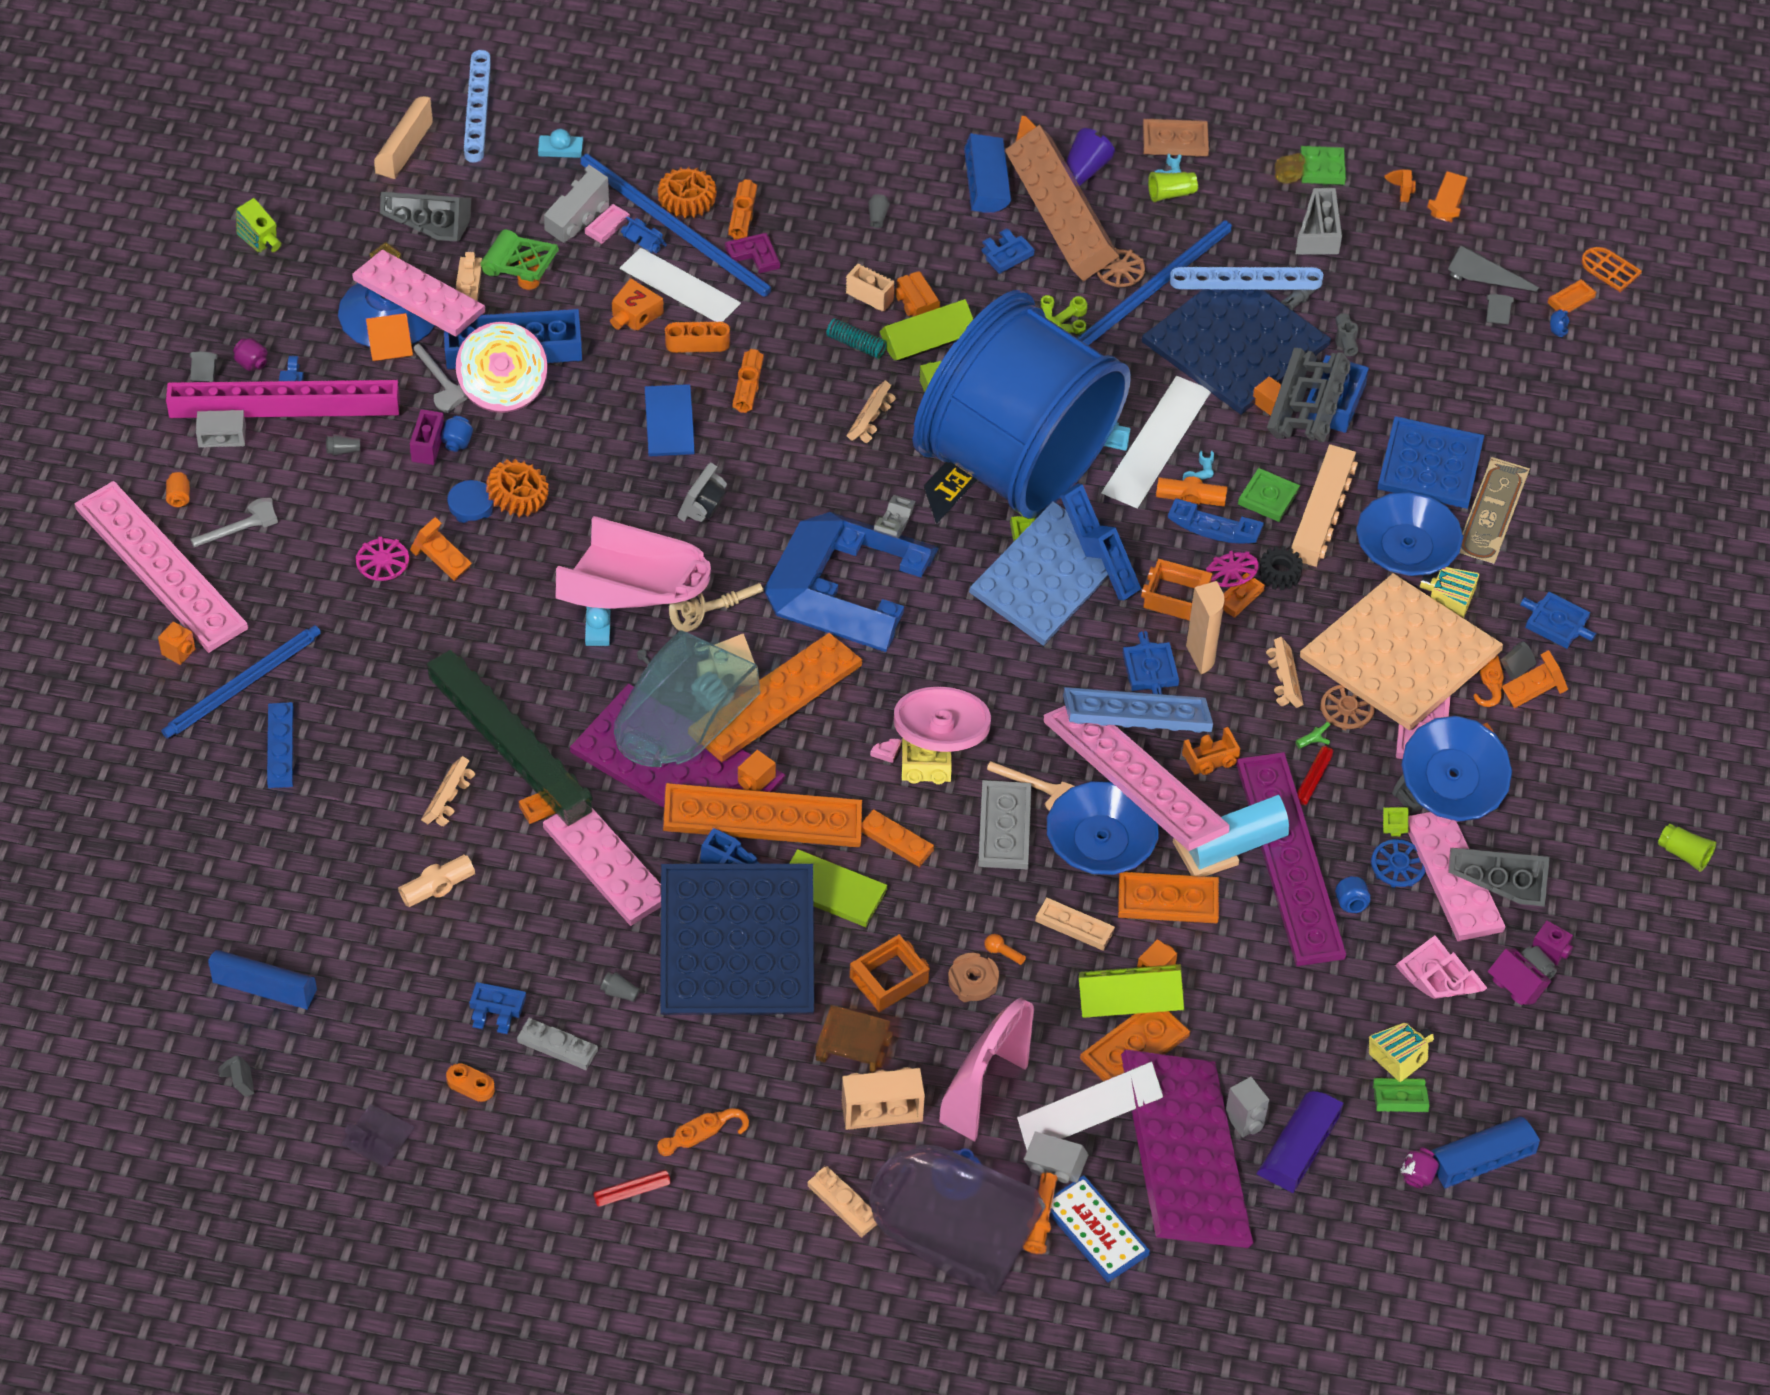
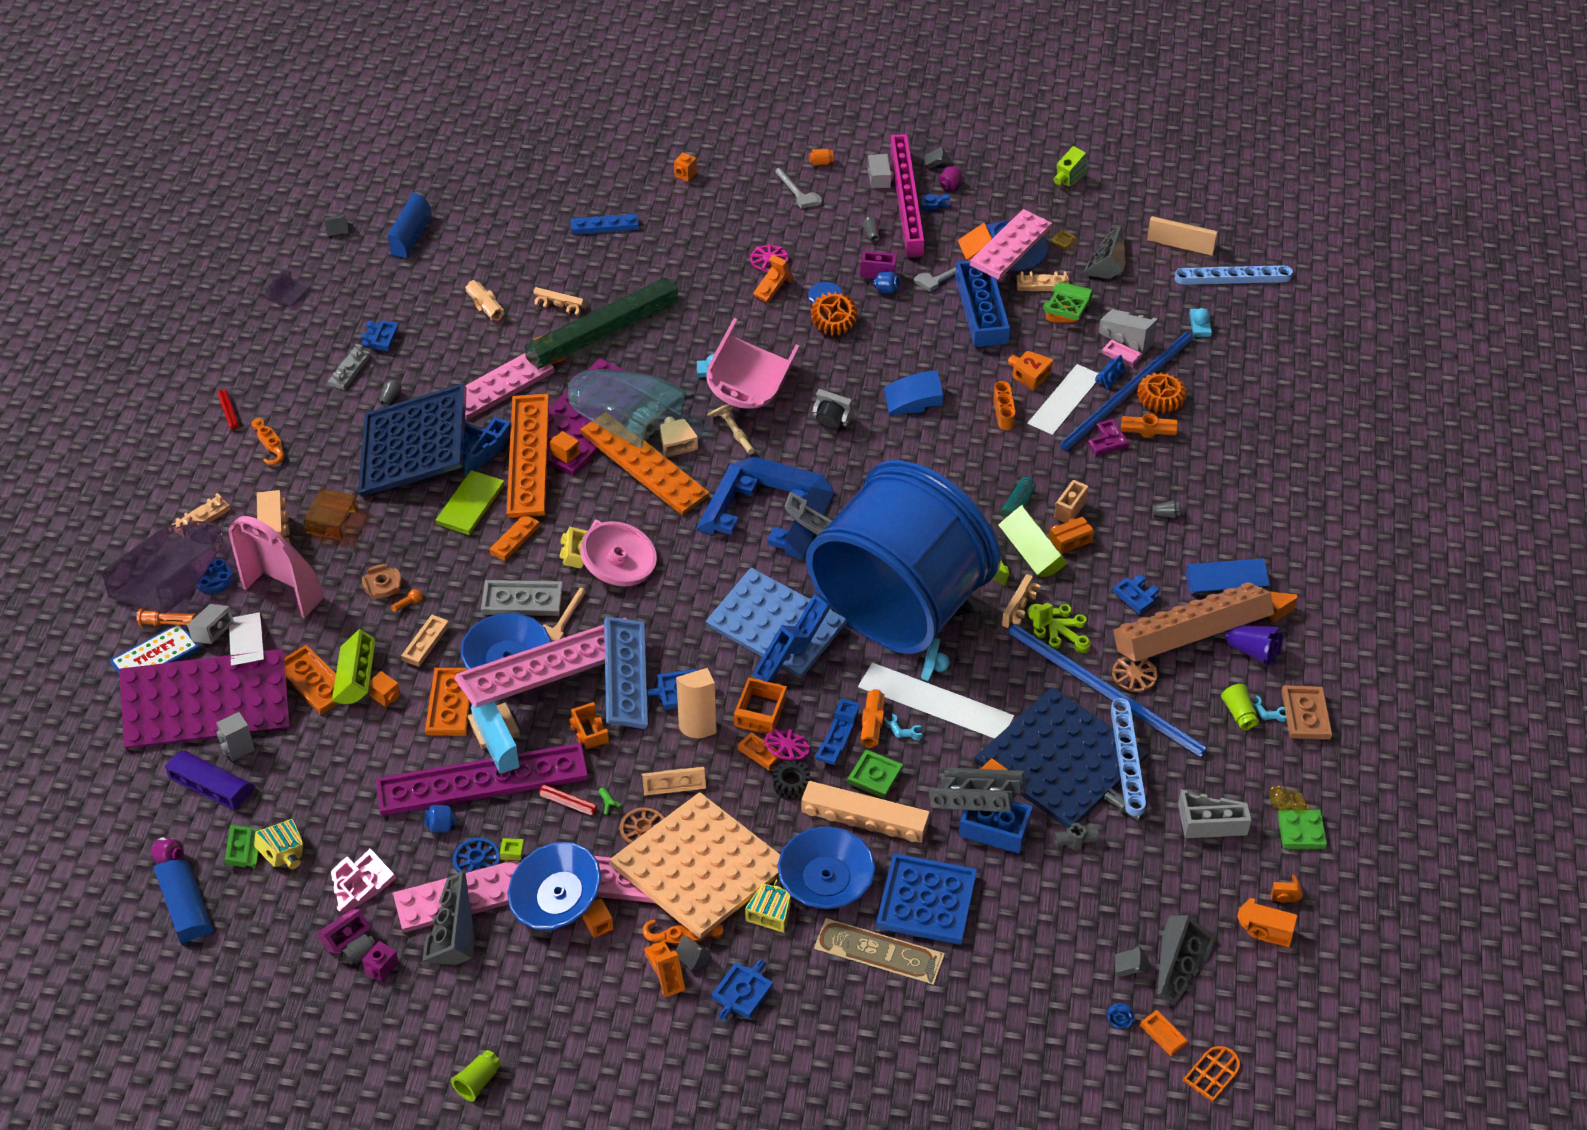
camera: 90 degrees right, 5 degrees down
bright pink plate [74,481,248,653] -> none
blue piece [161,625,321,739] -> none
orange plate [446,1063,495,1102] -> none
dish [456,322,547,413] -> none
orange piece [733,349,764,413] -> none
orange window [850,934,930,1012] -> none

